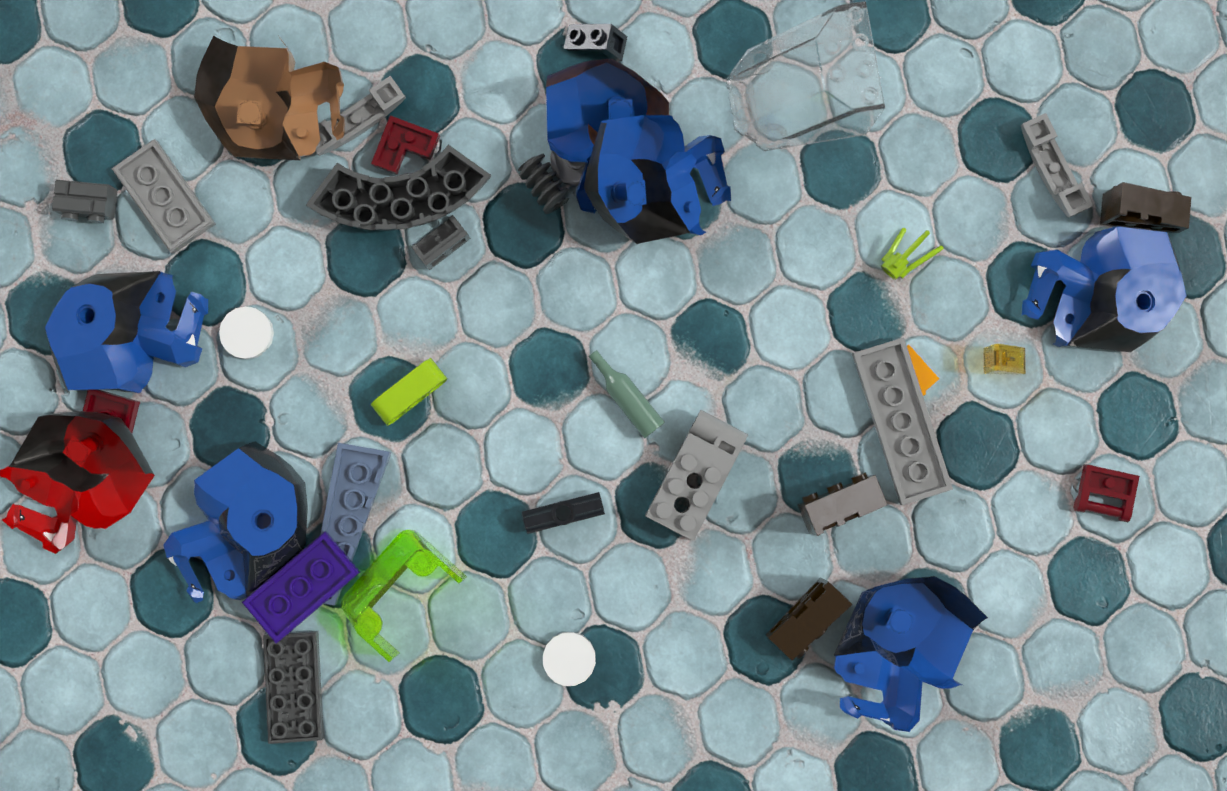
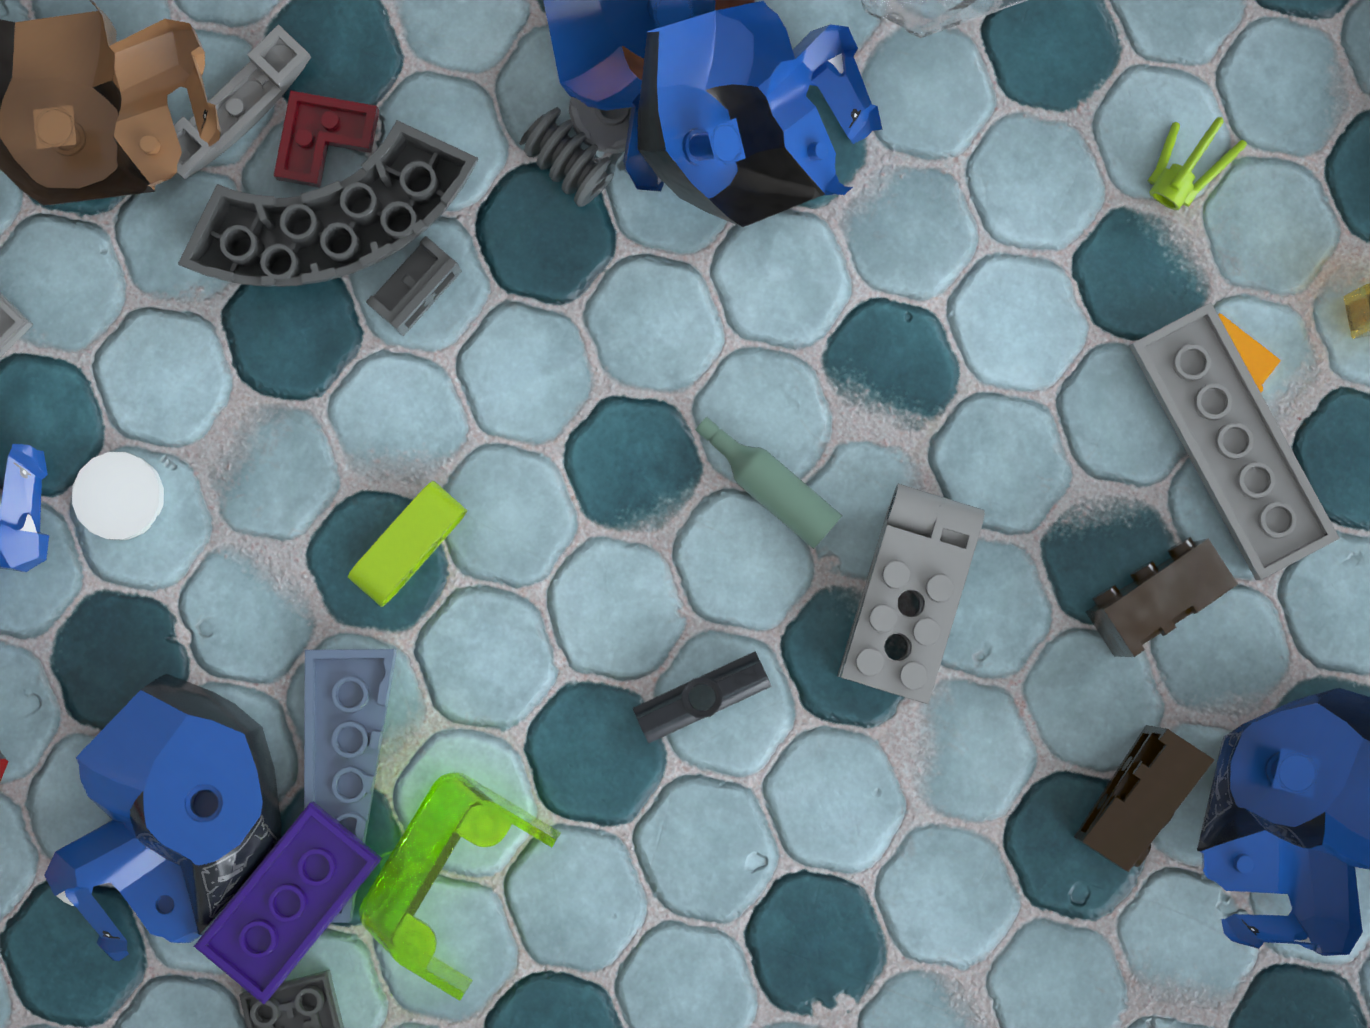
camera: 10 degrees left, 0 degrees up
white tile [543,632,596,686] -> none

